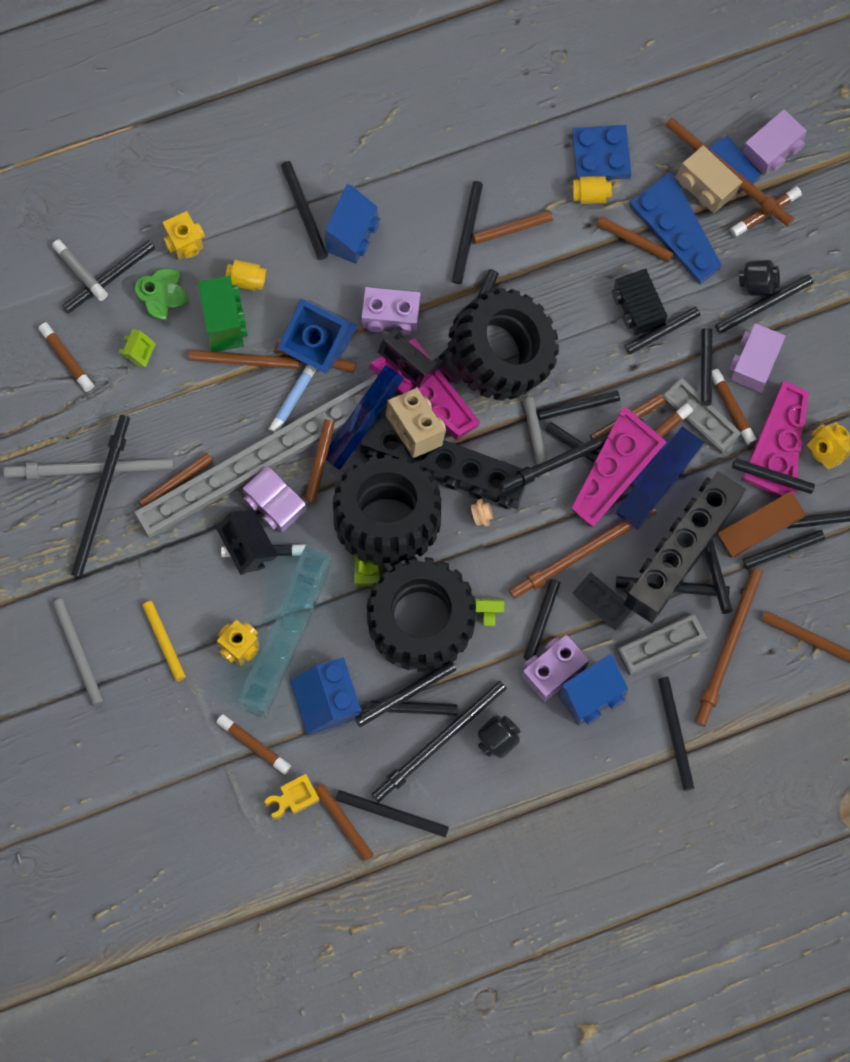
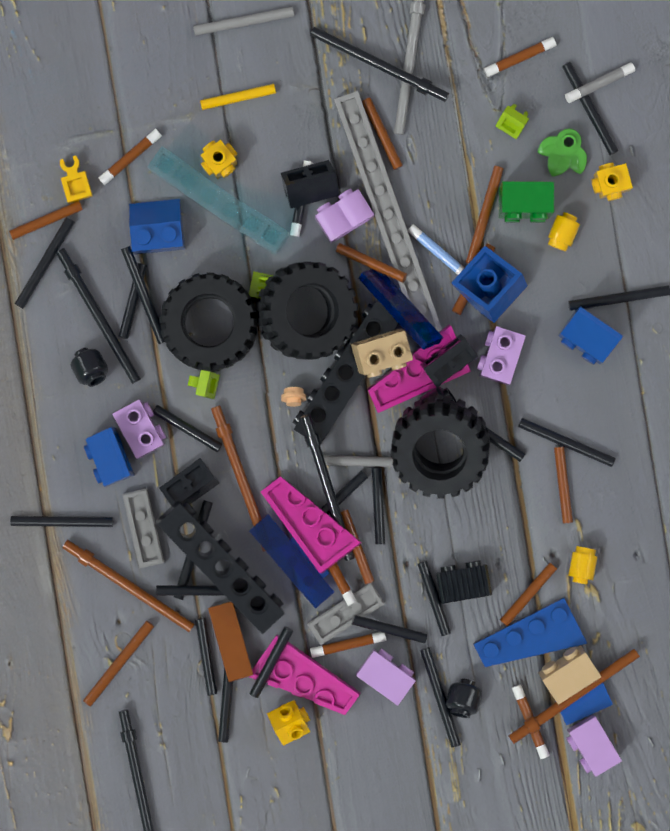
camera: 105 degrees right, 15 degrees up
blue plate [572,125,631,180] -> none

